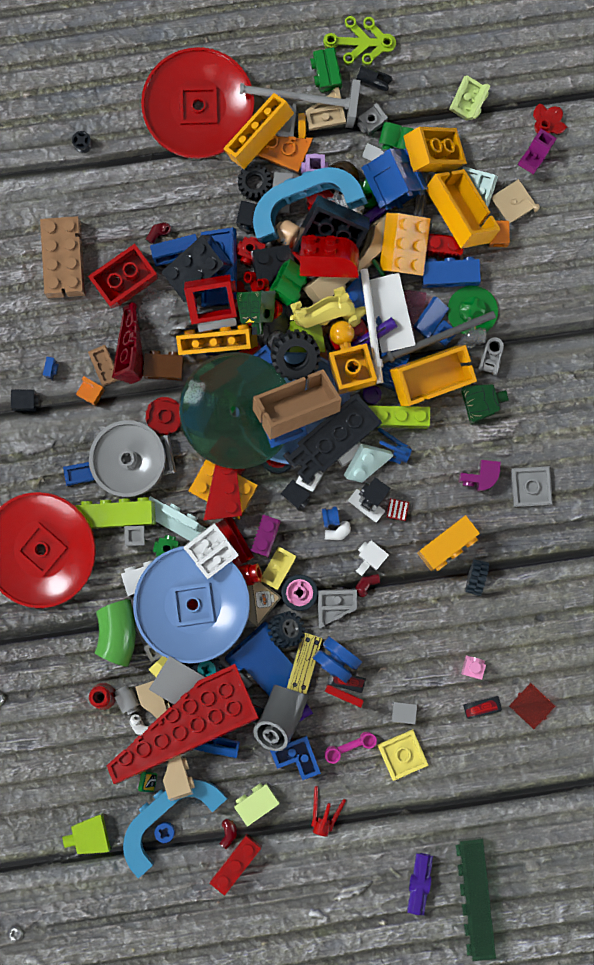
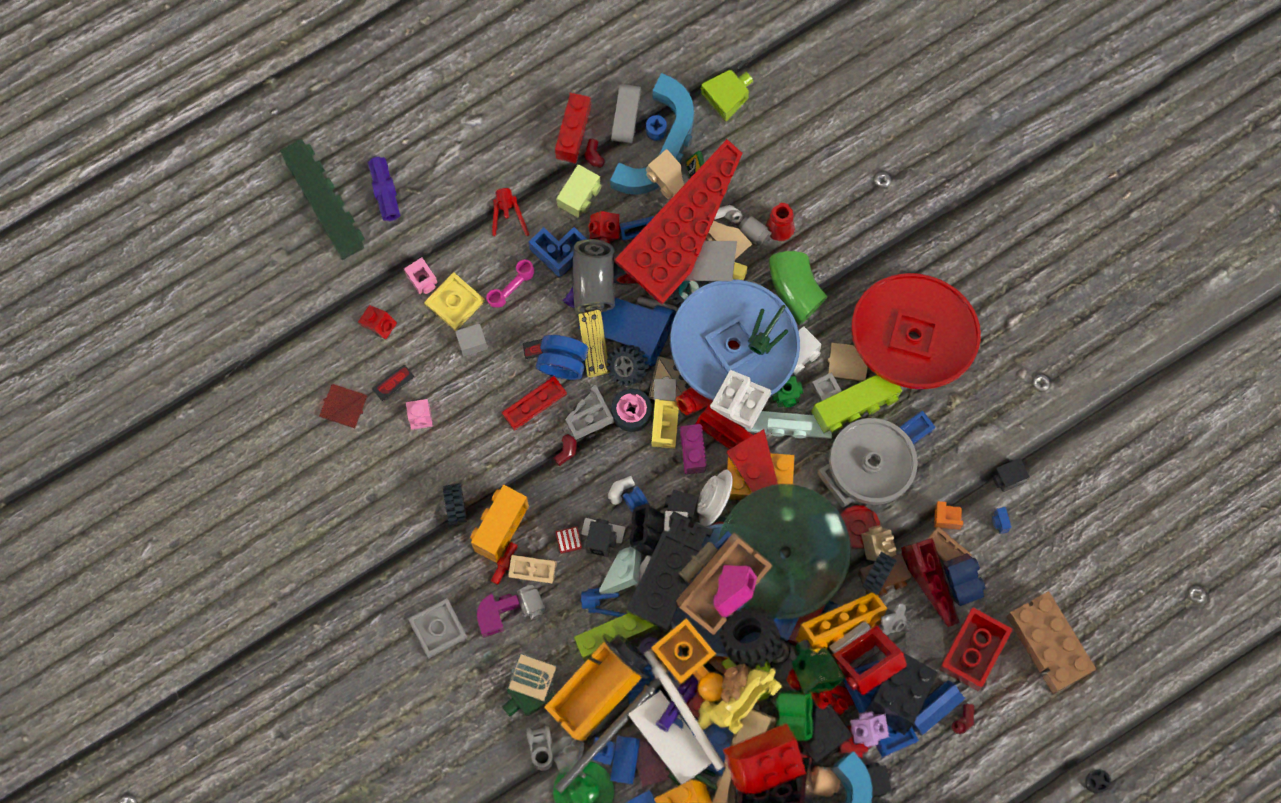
camera: 155 degrees right, 10 degrees down
red tile [324,684,364,708] -> none
white brick [356,541,389,576] -> none
none -> red bracket [358,305,397,339]
none -> bright pink brick [404,258,437,294]
none -> red bar [491,542,518,585]
none -> red tile [501,376,567,431]
none -> piece [507,654,557,702]
none -> tan hinge [508,555,557,583]
none -> light grey brick [517,585,545,620]
none -> red brick [588,211,621,244]
none -> black wheel [603,633,651,679]
none -> light grey beam [612,84,641,143]
none -> black brick [630,504,665,556]
none -> light grey tile [654,379,676,402]
none -> dark tan axle [679,542,718,583]
none -> white wheel [697,470,733,526]
none -> dark pink slope [713,565,757,617]
none -> medium nougat plate [721,664,750,703]
none -> dark green plant [748,305,788,356]
none -> tan piece [827,343,868,381]
none -> lavender brick [851,712,889,746]
none -> tan brick [861,526,896,561]
none -> black wheel [862,551,897,595]
none -> dark blue brick [943,553,986,606]

